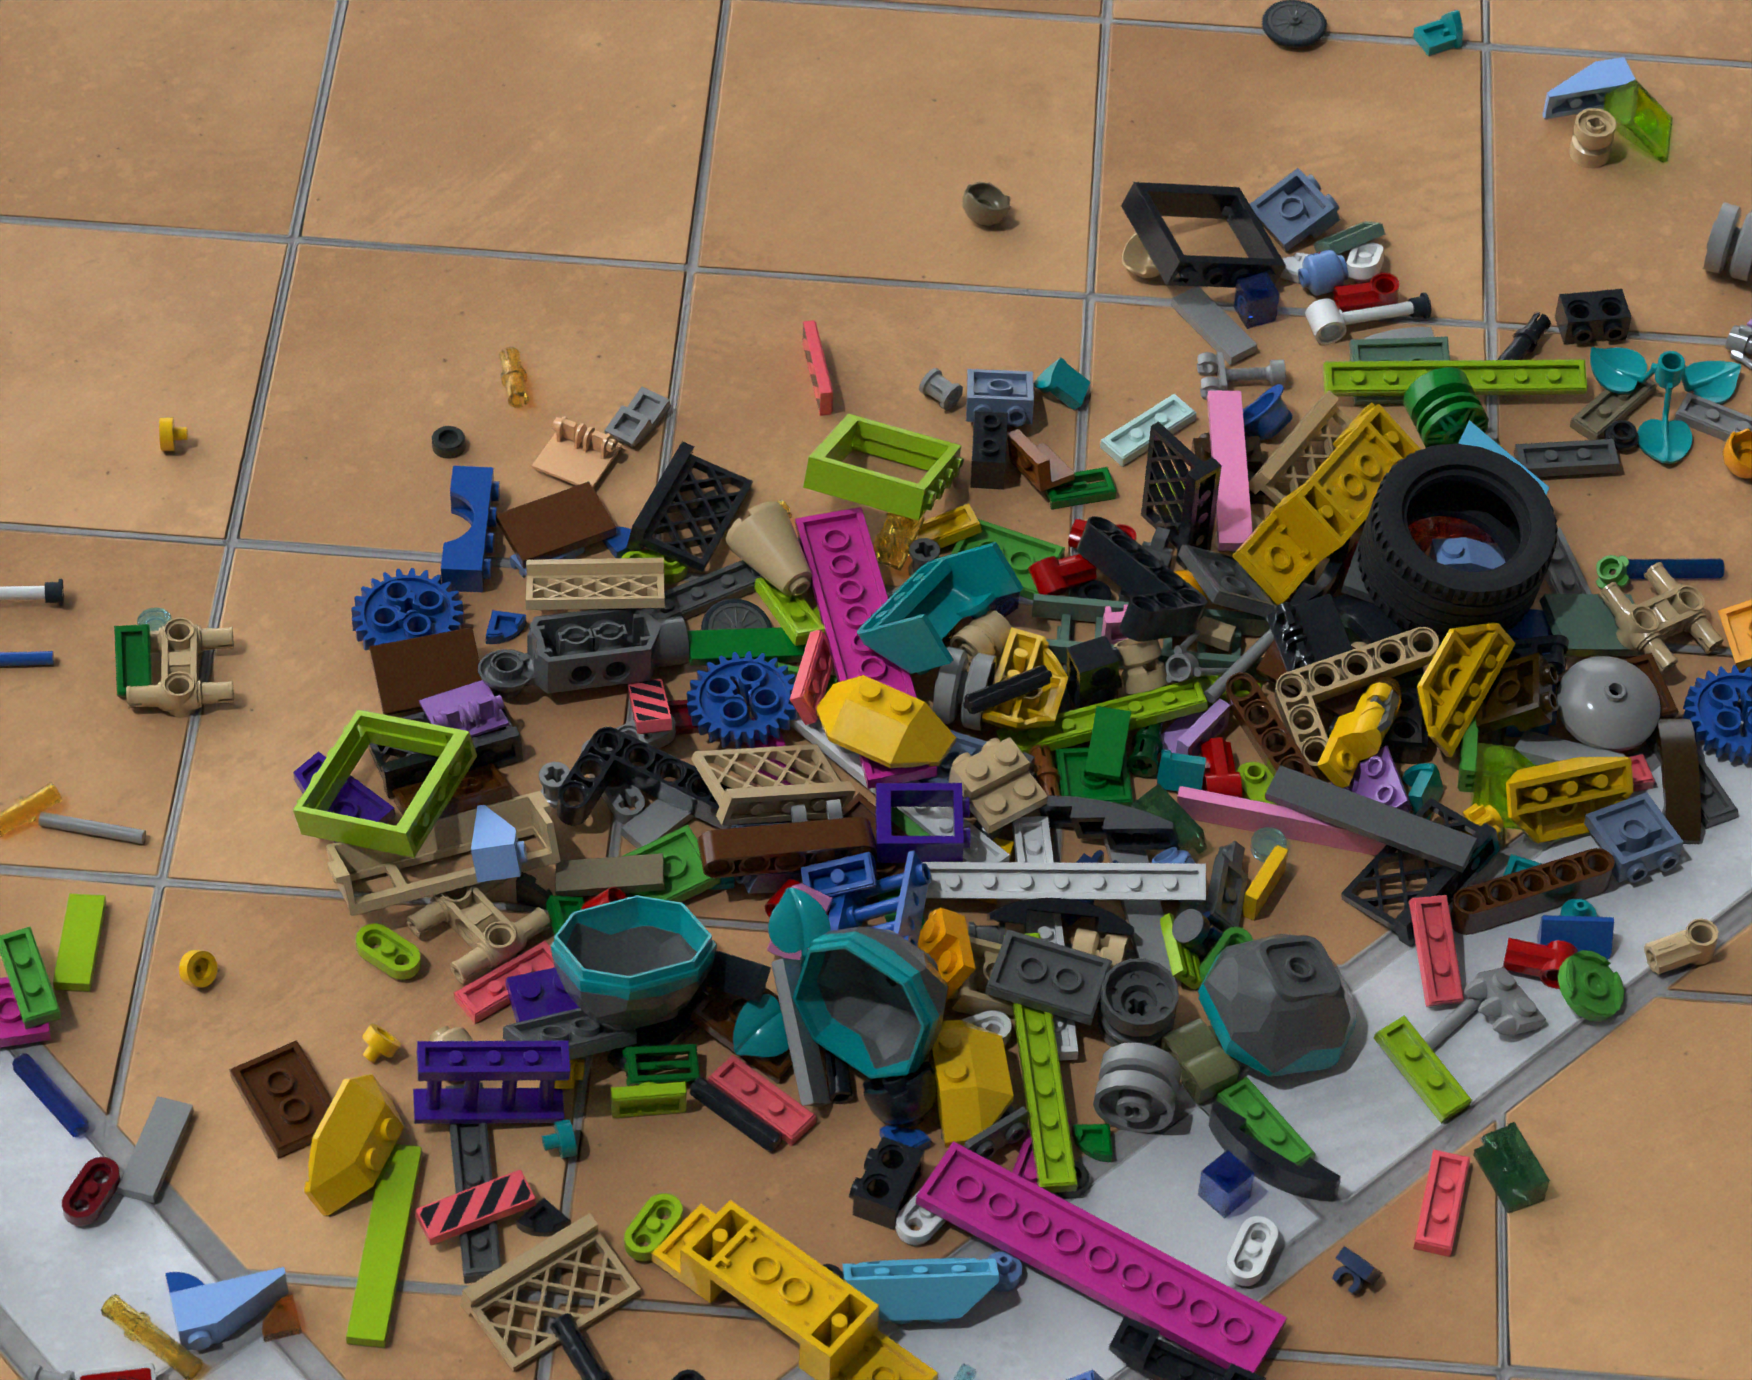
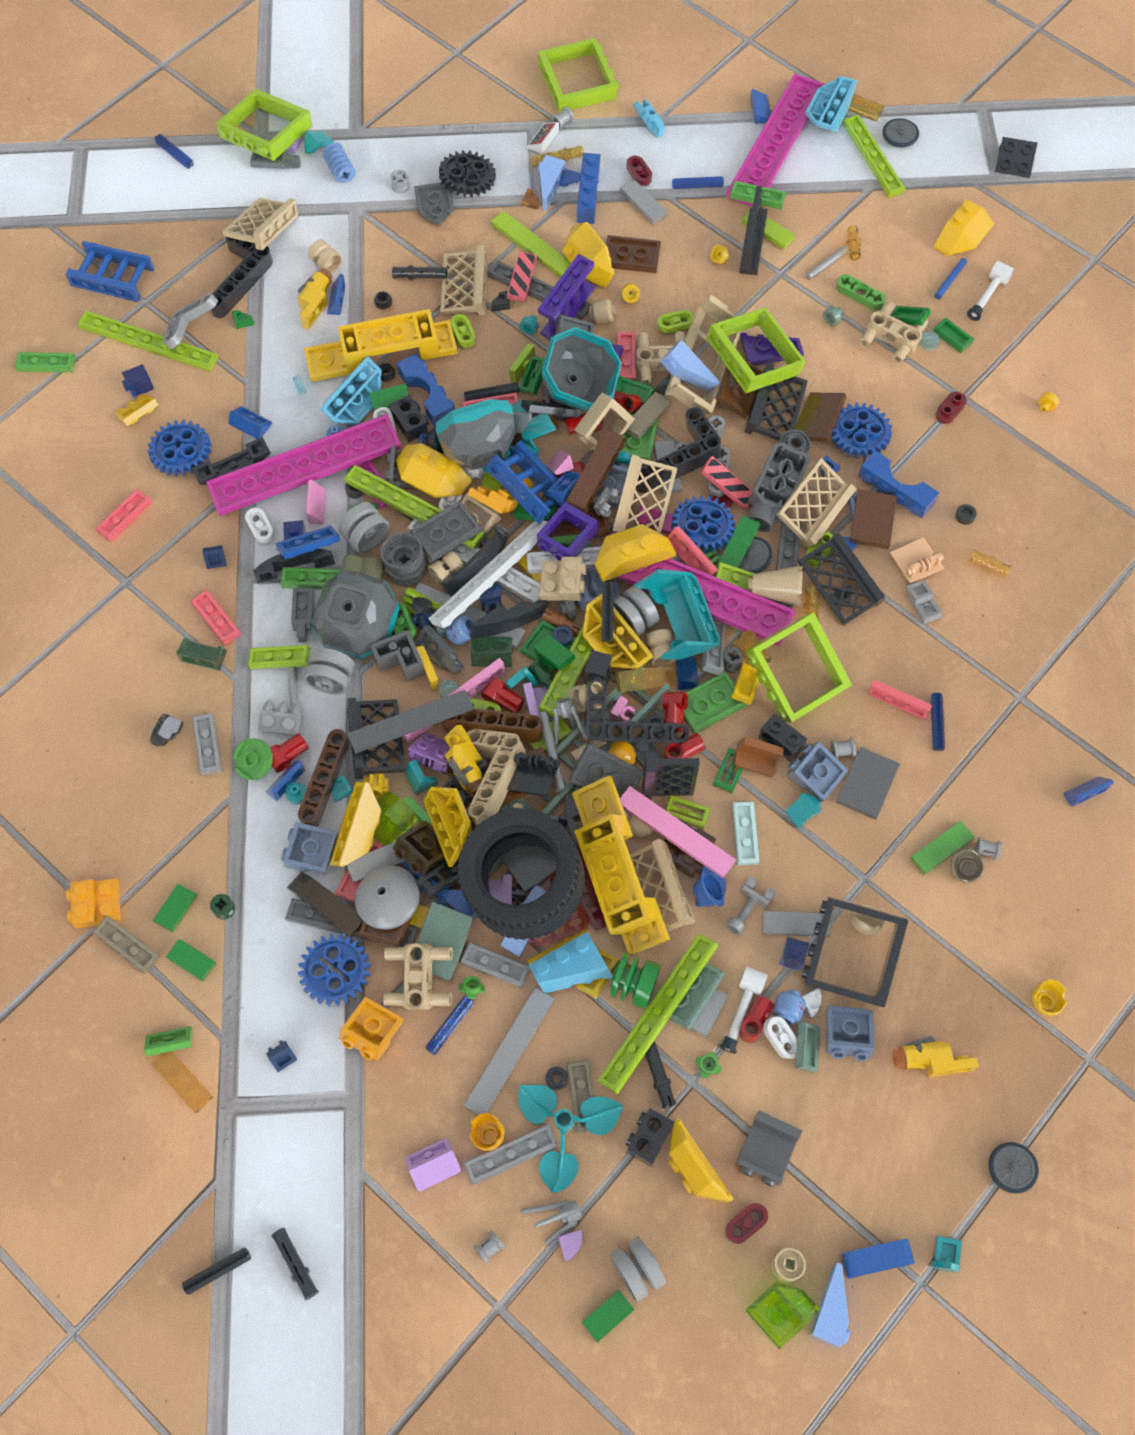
camera: 130 degrees right, 15 degrees up
medium lavender hinge [419,680,509,738] -> none
coral tile [1409,895,1464,1007] -> none
dark grey plate [1514,439,1620,477] -> none
tan piece [1644,918,1719,974] -> none
none -> rock [150,713,184,747]
none -> light grey tile [192,713,223,776]
none -> blue plate [276,525,340,559]
none -> dark grey hinge [291,588,314,642]
none -> light grey wheel [303,648,355,695]
none -> bright pink slope [306,480,326,524]
none -> green tile [369,384,409,411]
none -> dark grey brick [370,630,425,682]
none -> blue arch [397,354,455,427]
none -> light grey tile [464,988,555,1115]
none -> dark blue tile [552,626,573,647]
none -> tan window [574,393,635,451]
none -> blue arch [577,153,601,224]
none -> clear yellow tile [615,665,677,692]
none -> yellow wedge [668,1117,734,1204]
none -> bright green plate [695,1052,722,1078]
none -> dark red plate [725,1203,768,1244]
none -> dark grey panel [735,1110,802,1187]
none -> black fence [739,186,768,275]
none -> sand green tile [823,306,843,326]
none -> bright green beam [836,274,886,310]
none -> dark grey tile [836,747,900,820]
none -> blue beam [841,1238,915,1279]
none -> yellow plate [892,1036,979,1077]
none -> bright green tile [910,821,975,875]
none -> clear blue axle [931,692,945,752]
none -> green tile [933,318,974,353]
none -> dark red plate [935,392,967,424]
none -> light grey bush [975,837,1002,860]
none -> yellow hair [1032,979,1067,1017]
none -> blue slope [1064,777,1114,806]

